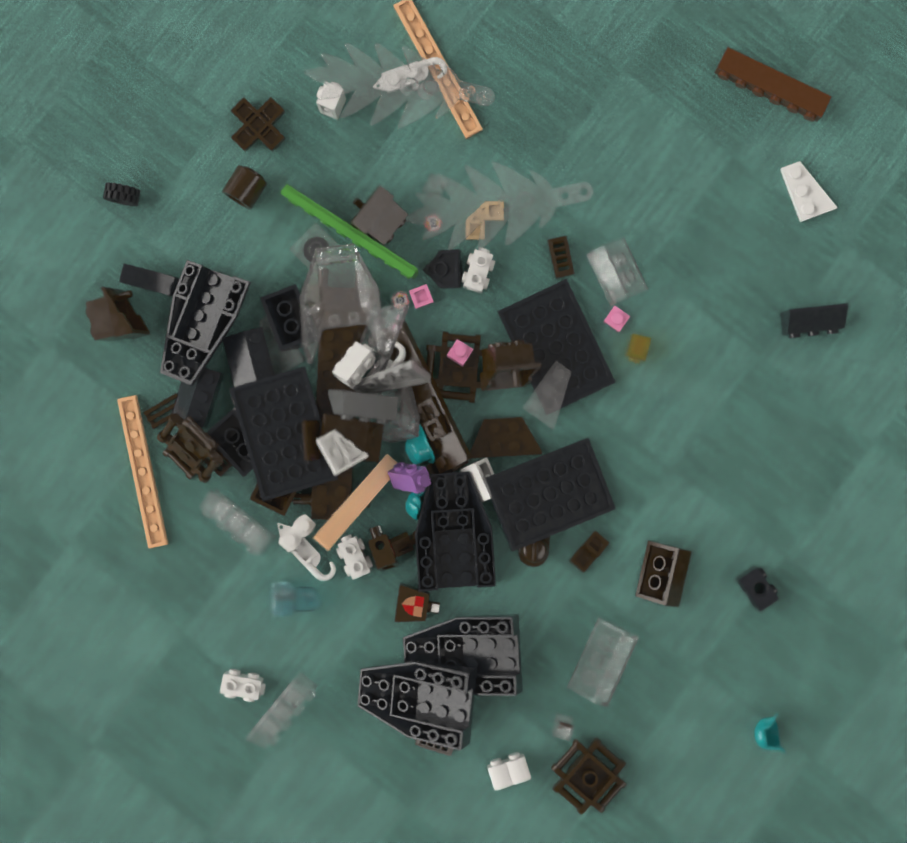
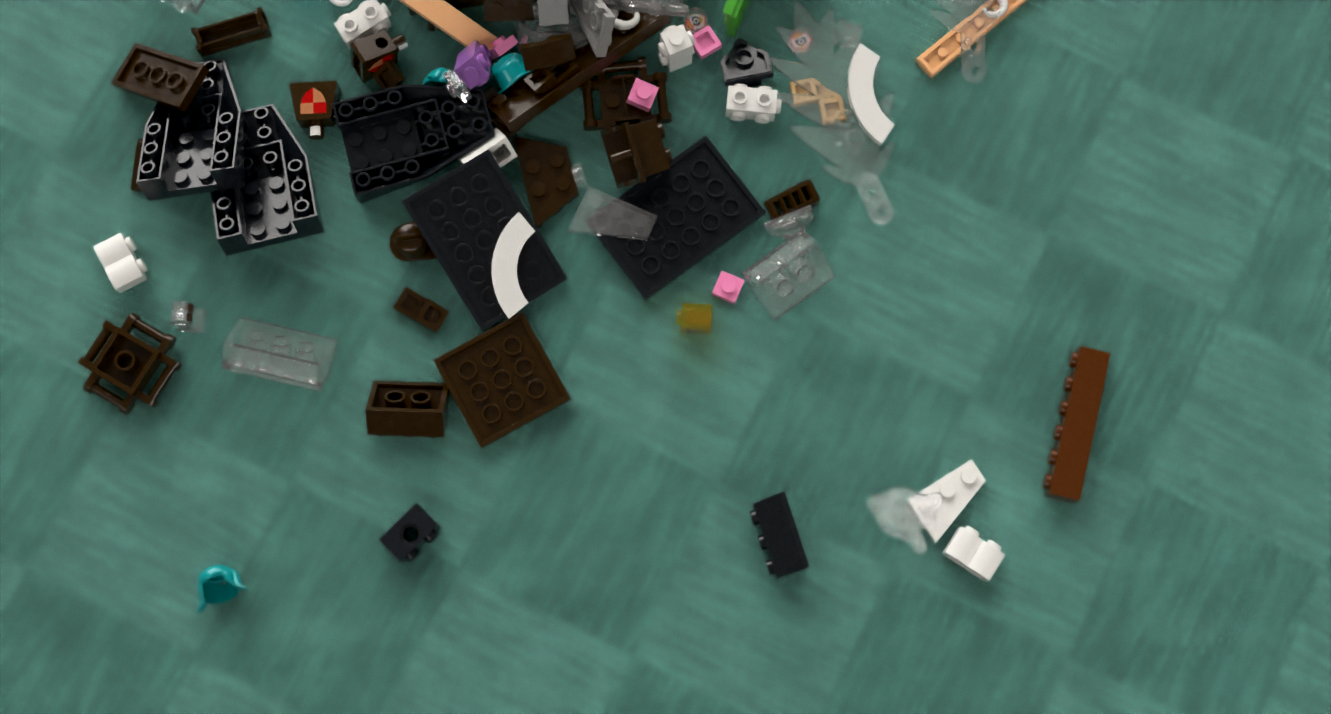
camera: 75 degrees right, 10 degrees down
none -> dark brown plate [111,42,209,112]
none -> dark brown container [191,7,272,57]
none -> dark brown plate [433,312,571,449]
none -> clear plate [443,69,472,103]
none -> bright pink plate [490,34,519,59]
none -> white tile [491,212,535,319]
none -> dark brown slope [520,33,577,71]
none -> clear tile [571,163,588,189]
none -> white brick [657,24,695,72]
none -> clear plate [764,205,813,239]
none -> white tile [847,43,895,146]
none -> clear tile [867,486,944,554]
none -> white brick [942,526,1005,582]

